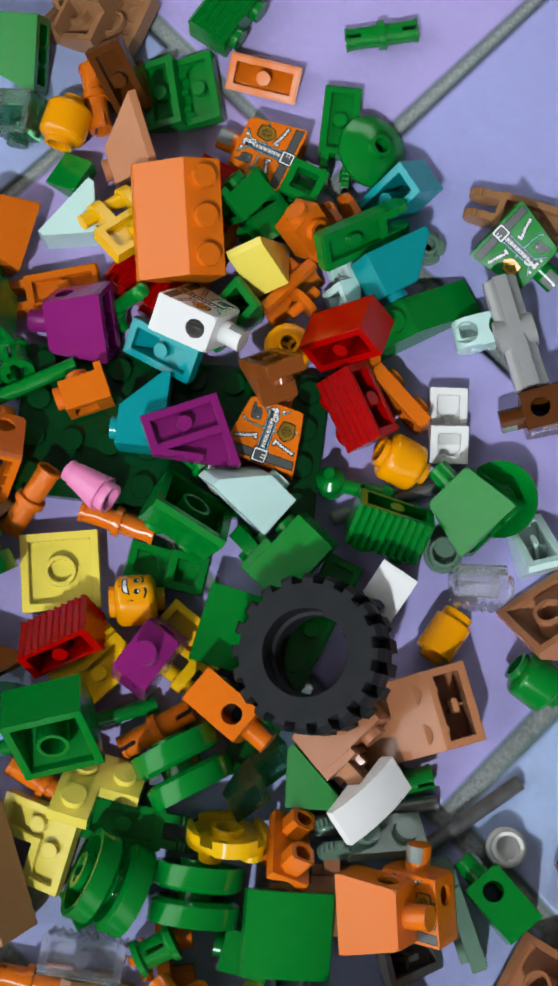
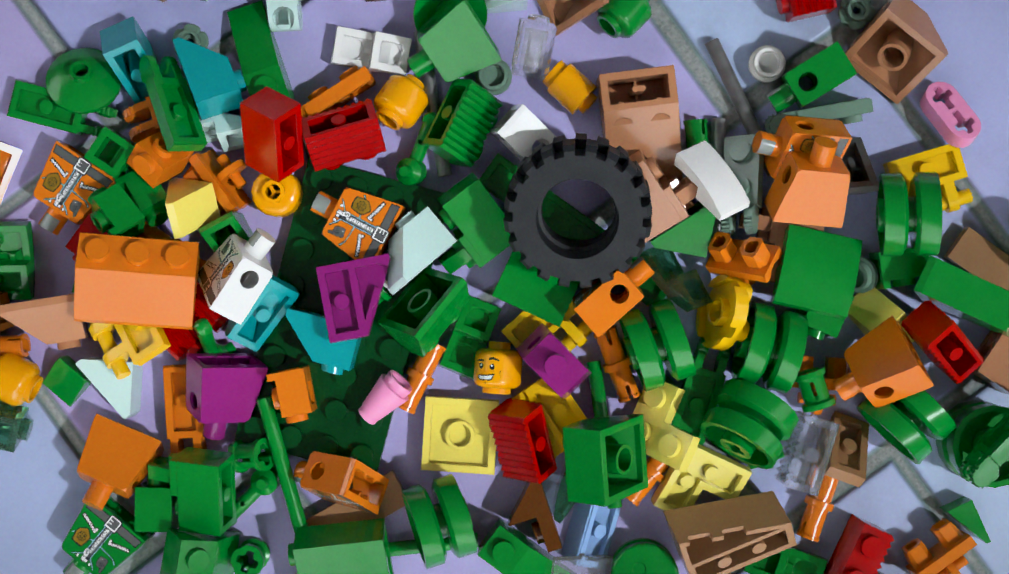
camera: 80 degrees left, 10 degrees up
orange pin [0,461,61,538] -> none
dark orange slope [238,348,306,407] -> none

